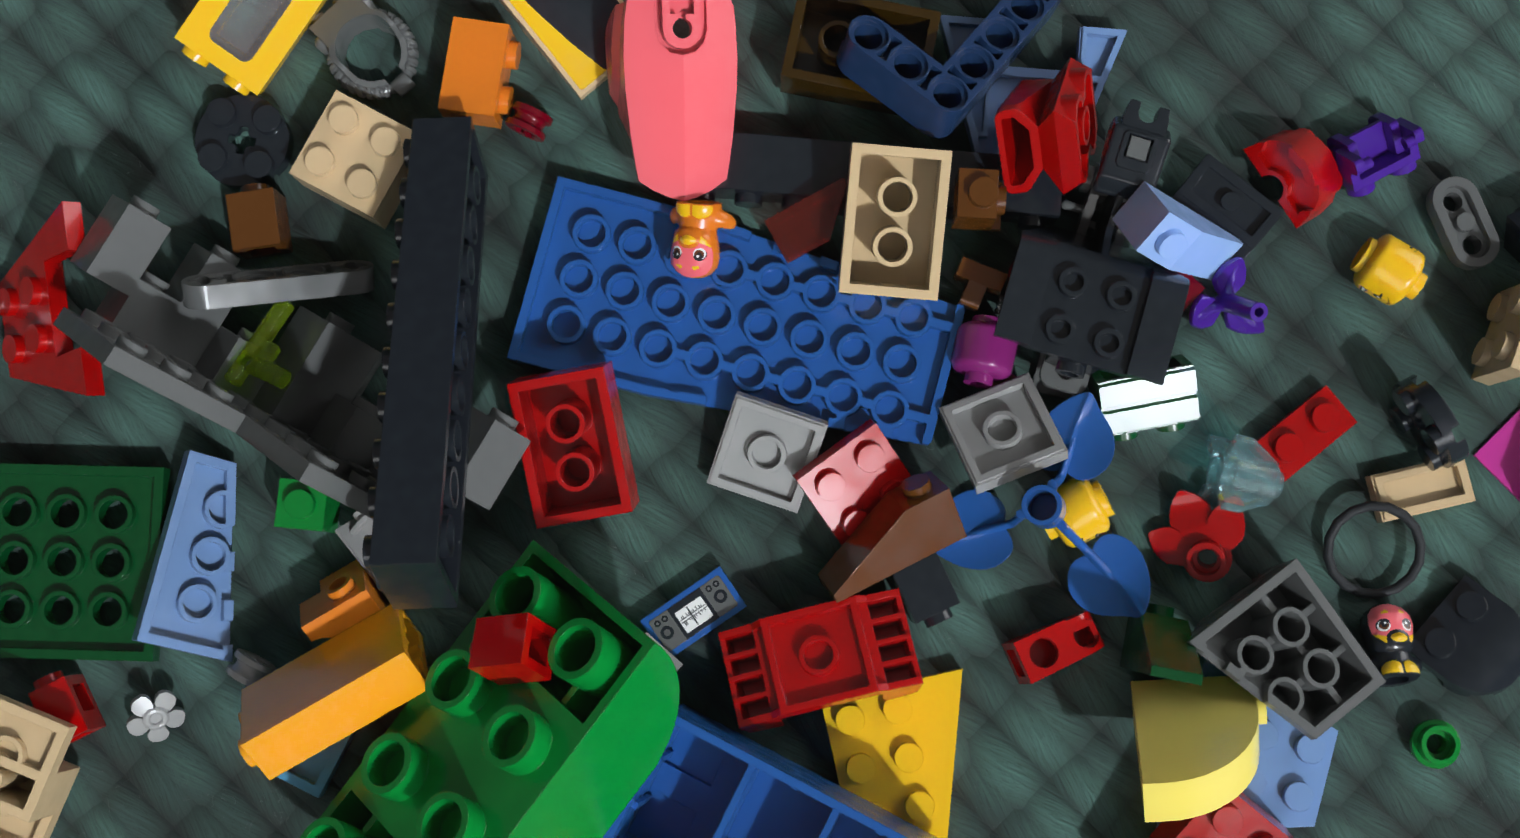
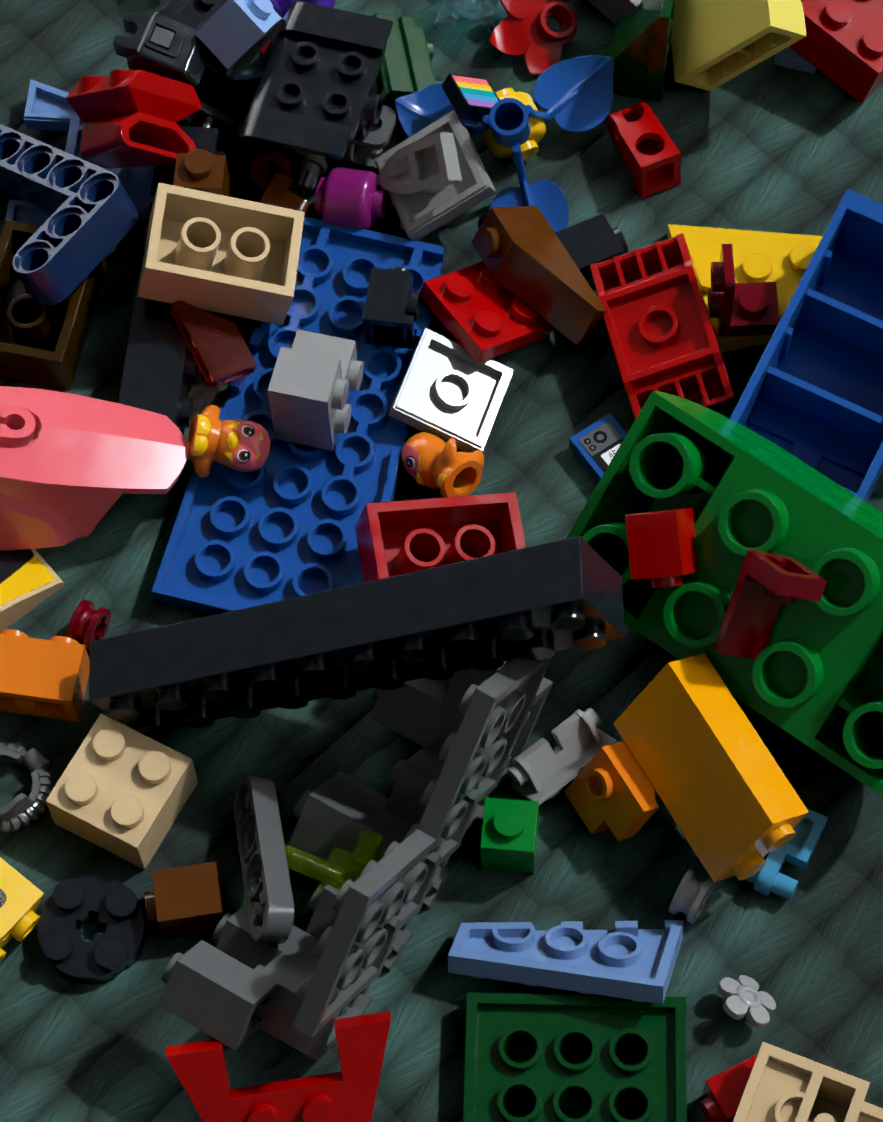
camera: 90 degrees left, 20 degrees down
none -> light grey brick [267,329,364,451]
none -> black brick [363,267,420,349]
none -> light grey plate [377,132,462,194]
none -> orange animal [401,432,485,498]
none -> tile [442,73,500,122]
none -> dark red bracket [708,244,780,337]
none -> dark red bracket [714,549,827,659]

